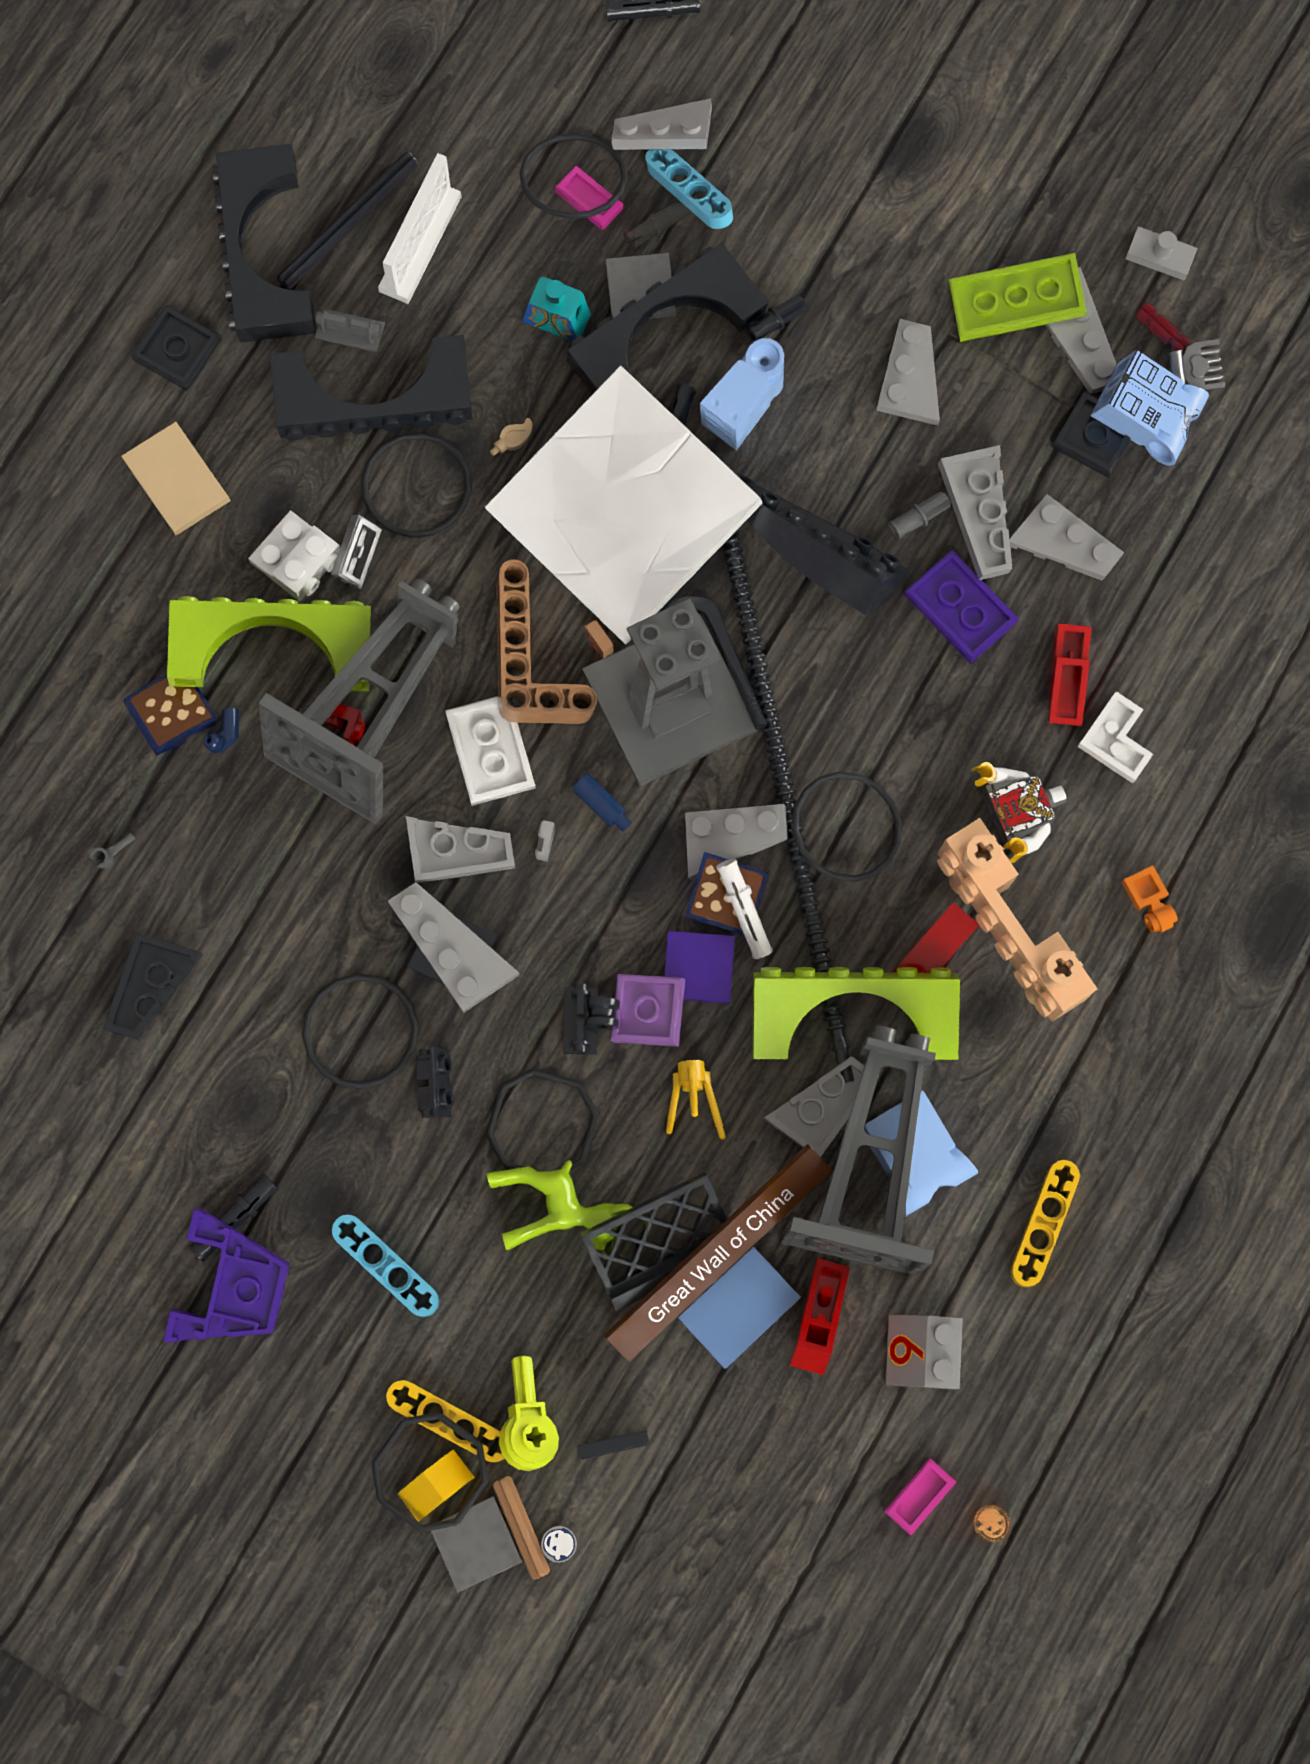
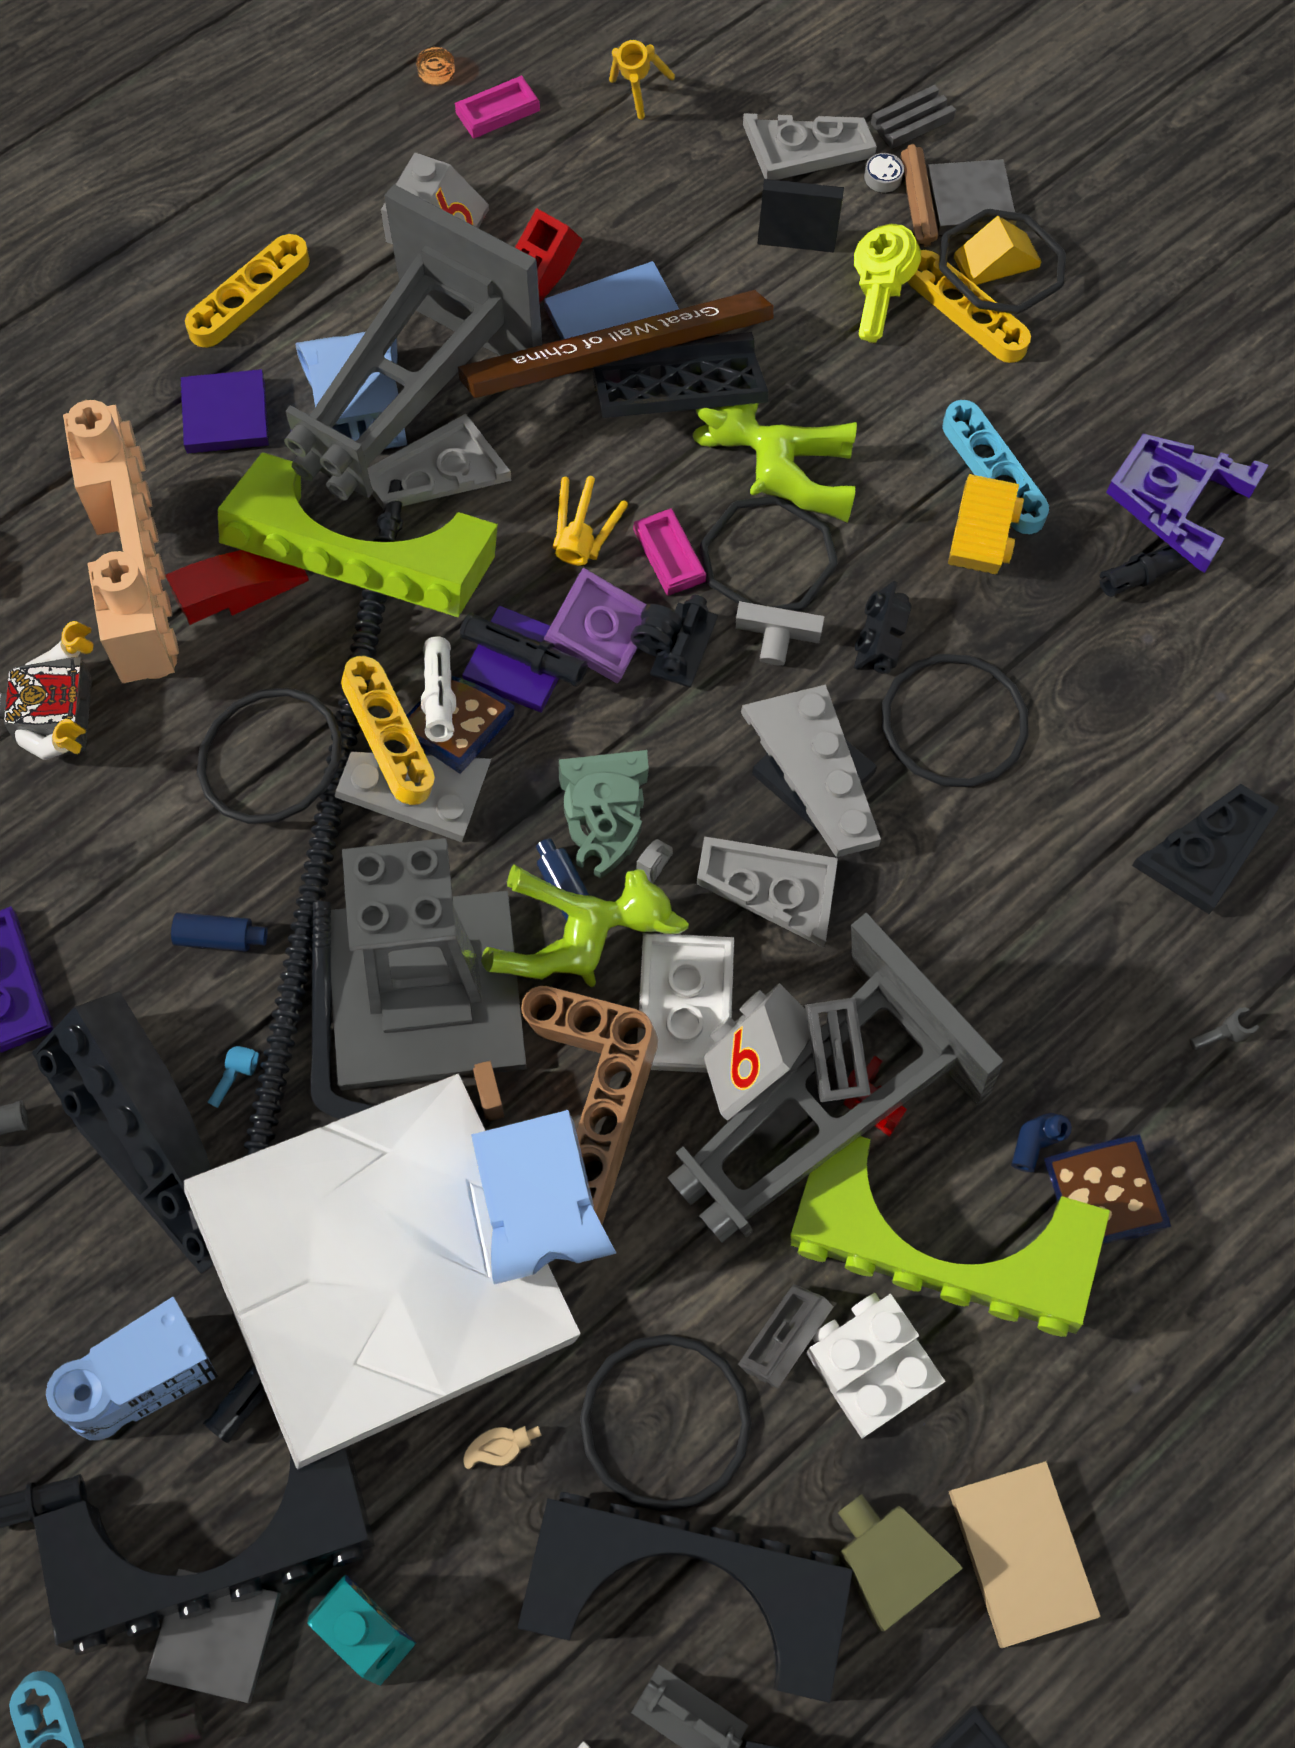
camera: 160 degrees left, 10 degrees down
none -> dark blue cylinder [171,912,268,951]
none -> dark purple tile [181,369,269,454]
none -> dark azure hand [208,1046,259,1108]
none -> yellow beam [341,656,435,805]
none -> black pin [460,612,588,687]
none -> light blue piece [471,1110,616,1285]
none -> lime animal [481,864,689,987]
none -> sand green piece [559,750,649,879]
none -> yellow plant [609,40,675,120]
none -> dark pink tile [633,508,706,596]
none -> light grey slope [703,983,810,1121]
none -> light grey tile [735,601,824,665]
none -> light grey wing [743,113,877,180]
none -> flat silver tile [805,997,870,1102]
none -> olive torso [838,1494,962,1632]
none -> flat silver tile [871,85,956,149]
none -> yellow brick [948,474,1024,574]

